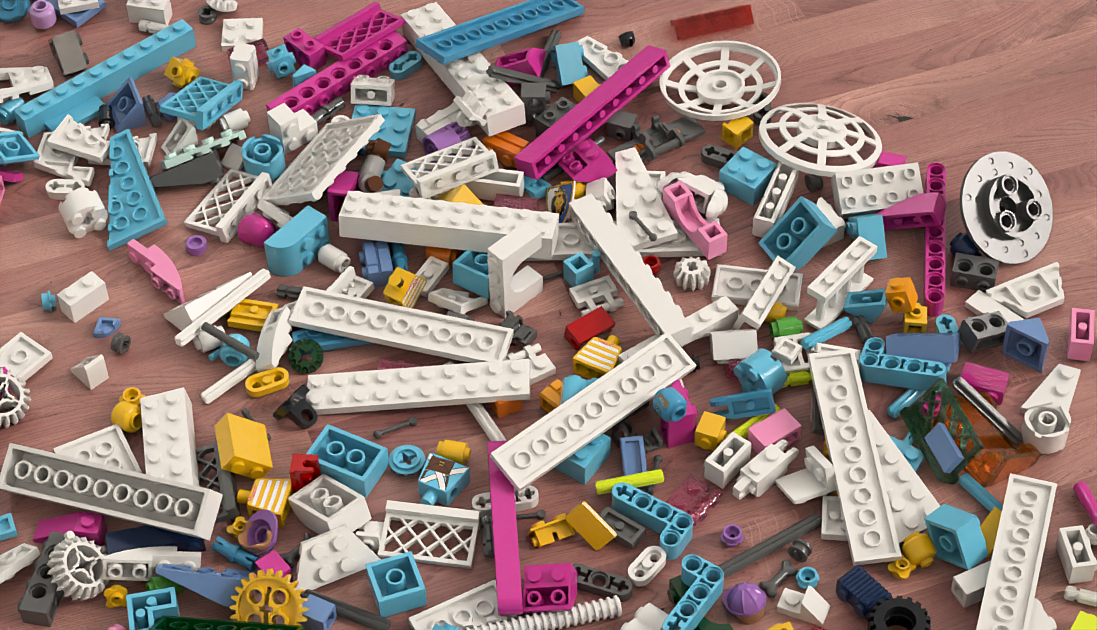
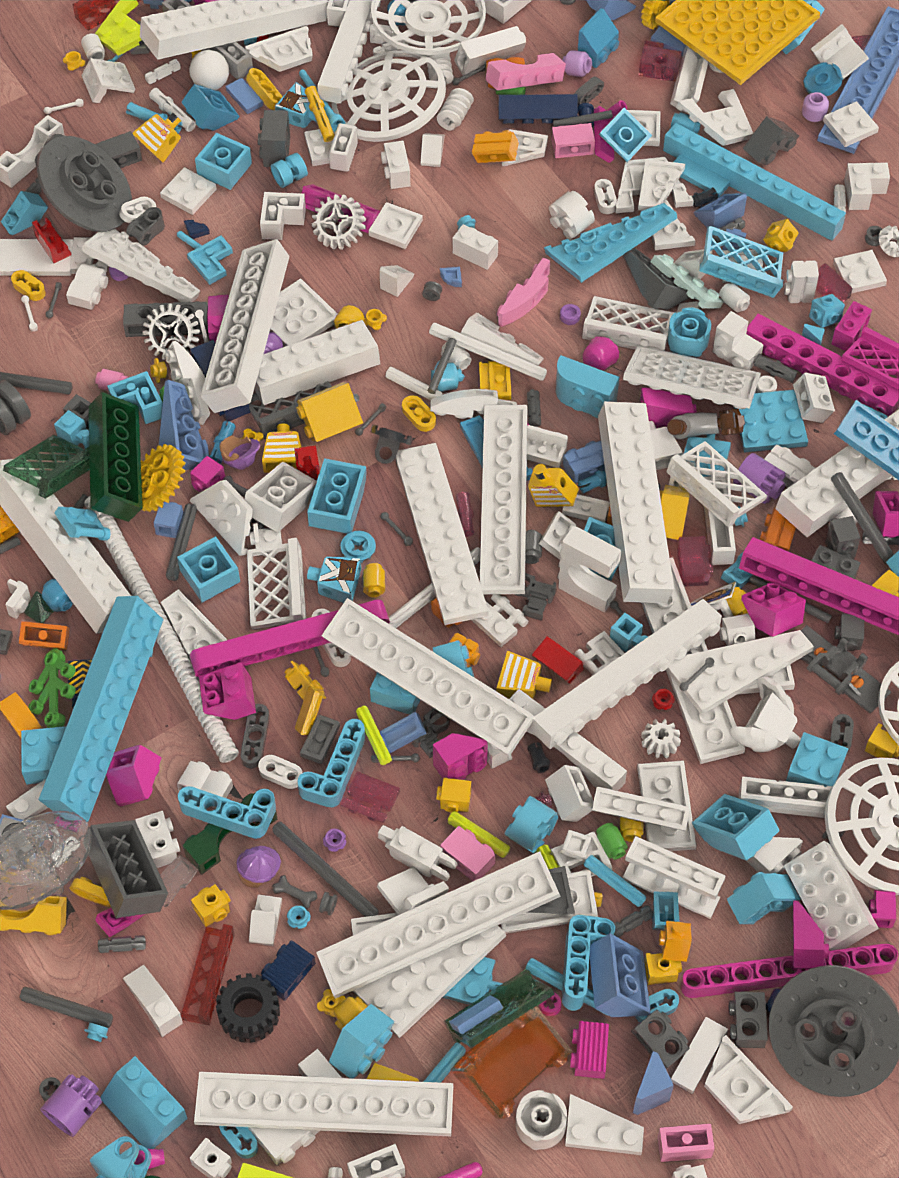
camera: 75 degrees right, 10 degrees up
white plate [257,200,293,228] -> none
dark green gear [288,338,324,374] -> none
white brick [318,244,350,273] -> none
white hips [453,90,489,127] -> none
dark azure head [653,388,687,422] -> none
bright pink arch [663,181,728,260] -> none
white brick [704,432,751,489] -> none
dark azure hinge [709,388,776,420] -> none
dark grey axle [952,377,1023,445] -> none

